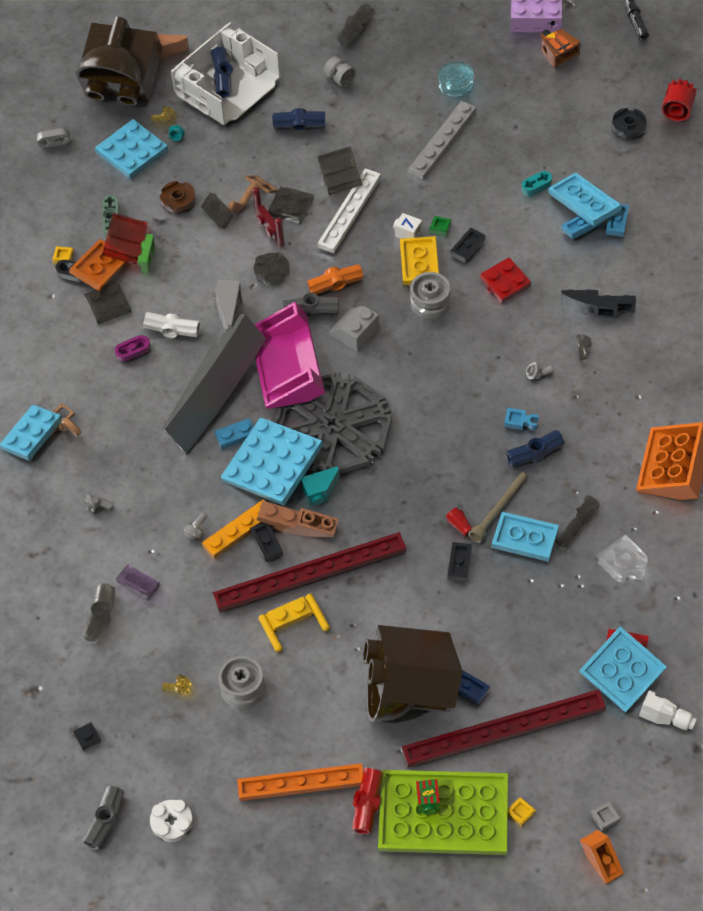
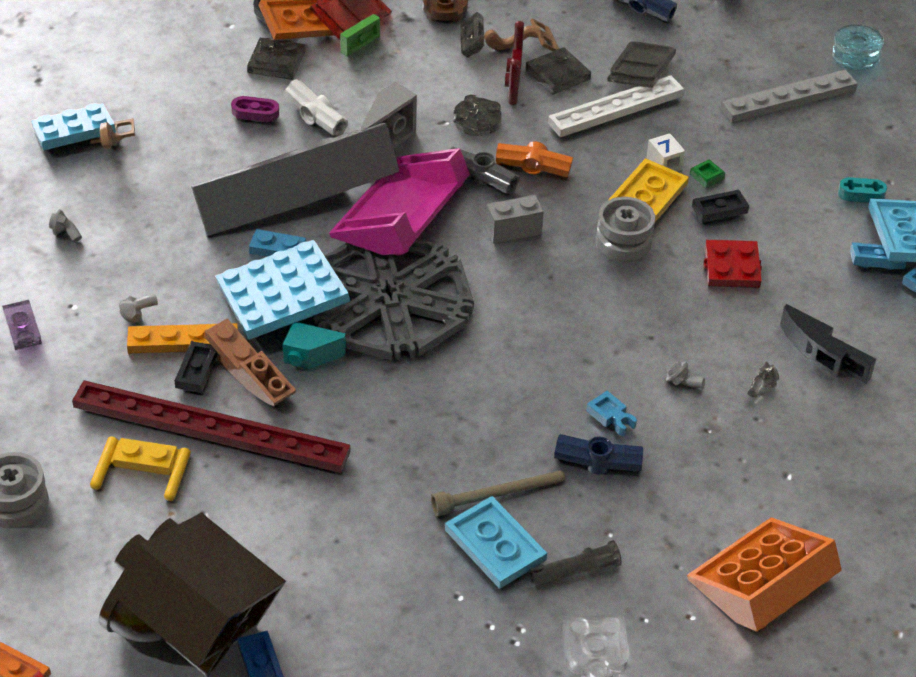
camera: 30 degrees right, 10 degrees down
red cone [446,507,472,537] -> none
black plate [447,542,472,582] -> none

